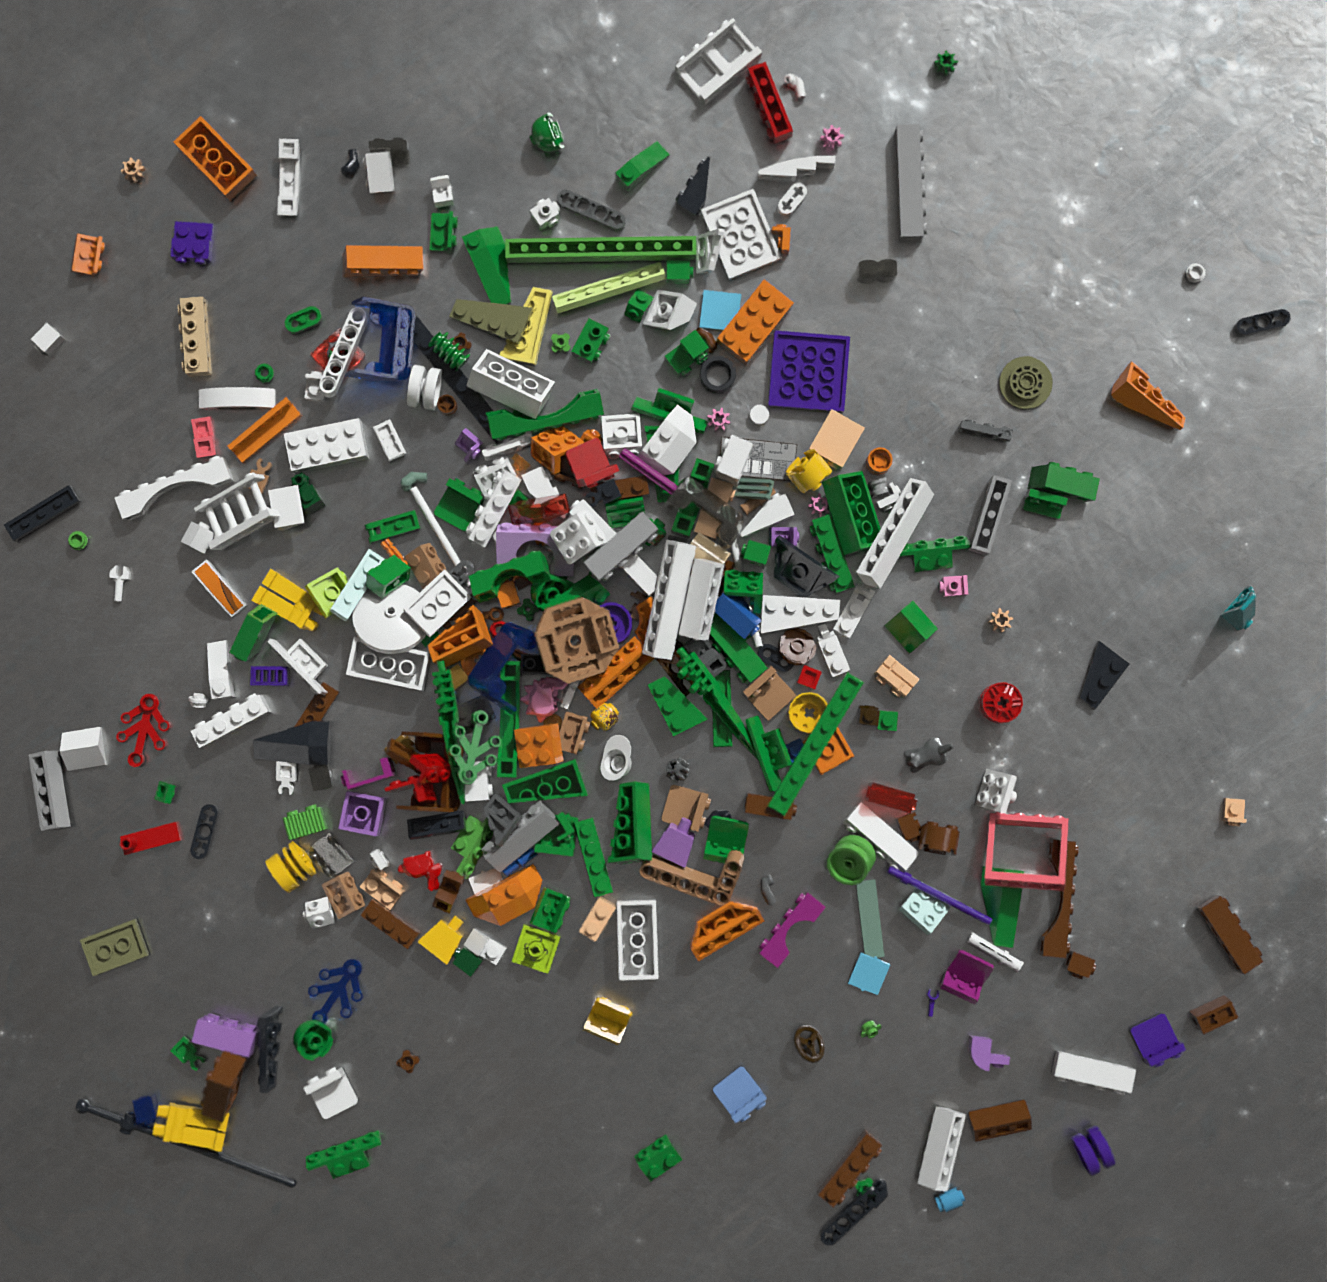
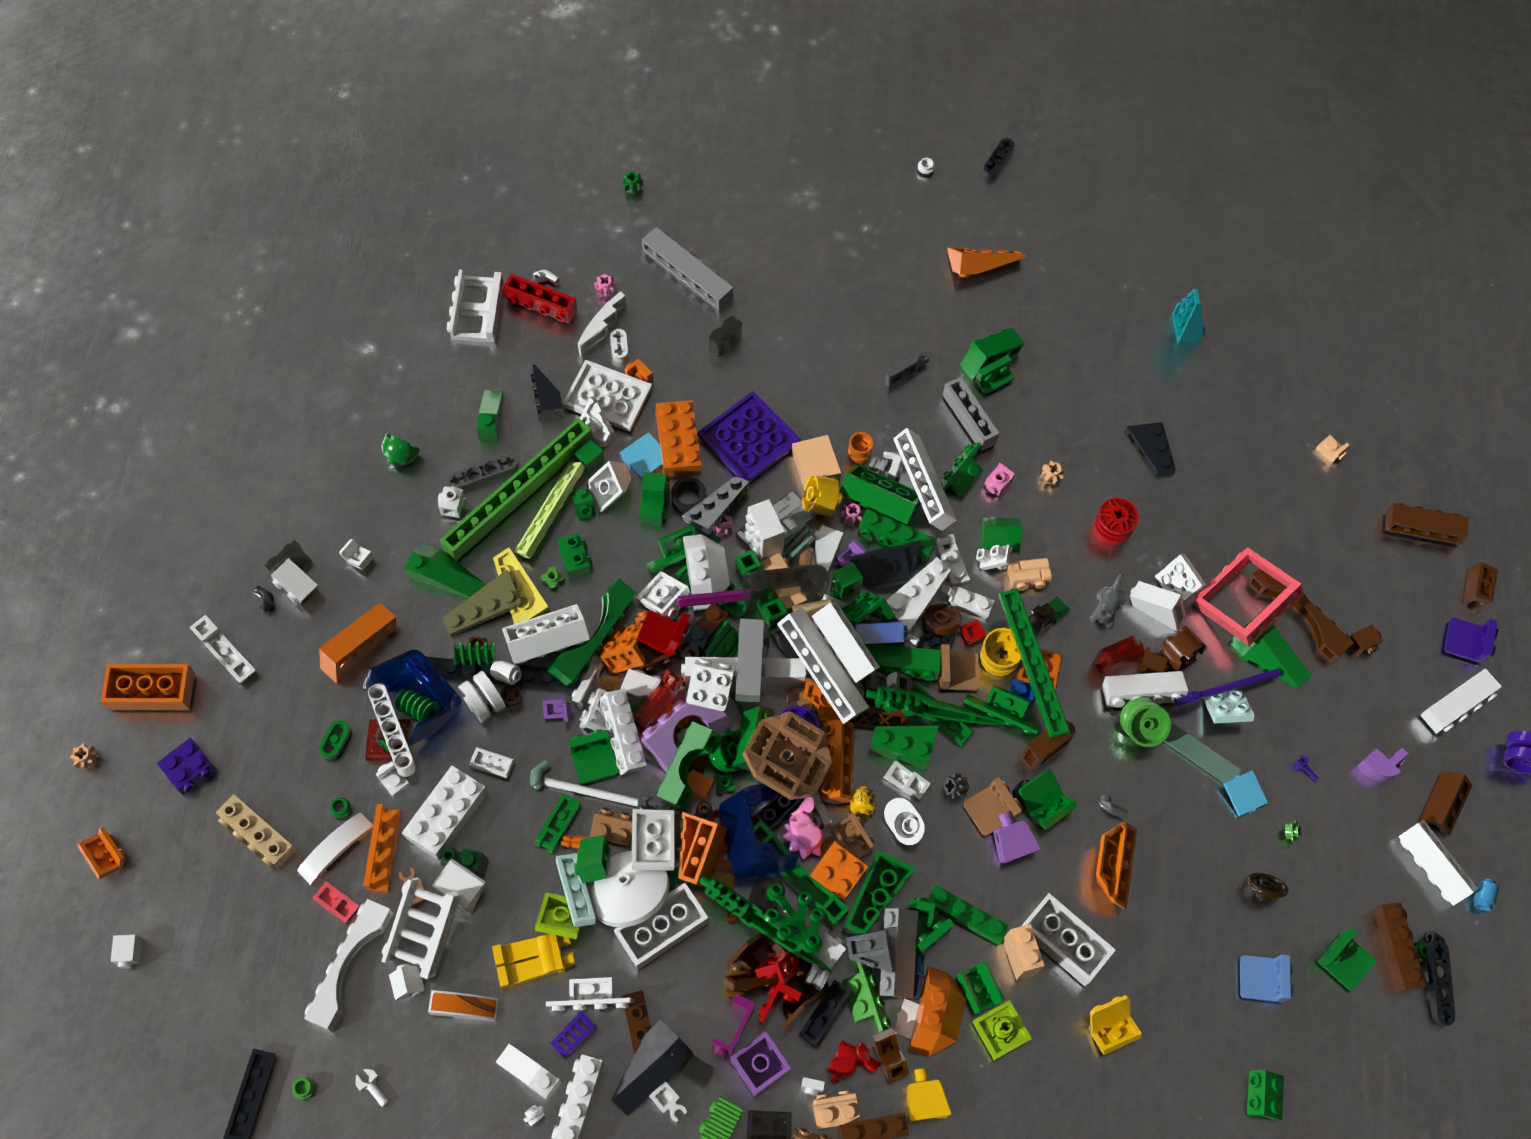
camera: 50 degrees left, 20 degrees down
green brick [229,604,278,662] -> none
green bracket [430,211,458,253] -> none
dark green brick [452,947,483,977] -> none
white slope [464,928,507,965] -> none
green wedge [608,781,652,865] -> none
medium nougat beam [639,850,744,906] -> none
white tile [750,405,769,425] -> none
magenta arch [758,892,826,968] -> none
magenta bracket [940,950,994,1005] -> none
white pin [967,932,1023,973] -> none
olive wheel [1000,356,1053,409] -> none
none -> green piece [395,689,440,725]
none -> white brick [490,661,521,685]
none -> wing [682,476,750,535]
none -> light grey wheel [804,964,830,991]
none -> white slope [883,761,931,800]
none -> white hips [976,545,1012,570]
none -> white slope [1130,581,1186,631]
none -> green bracket [1317,927,1376,991]

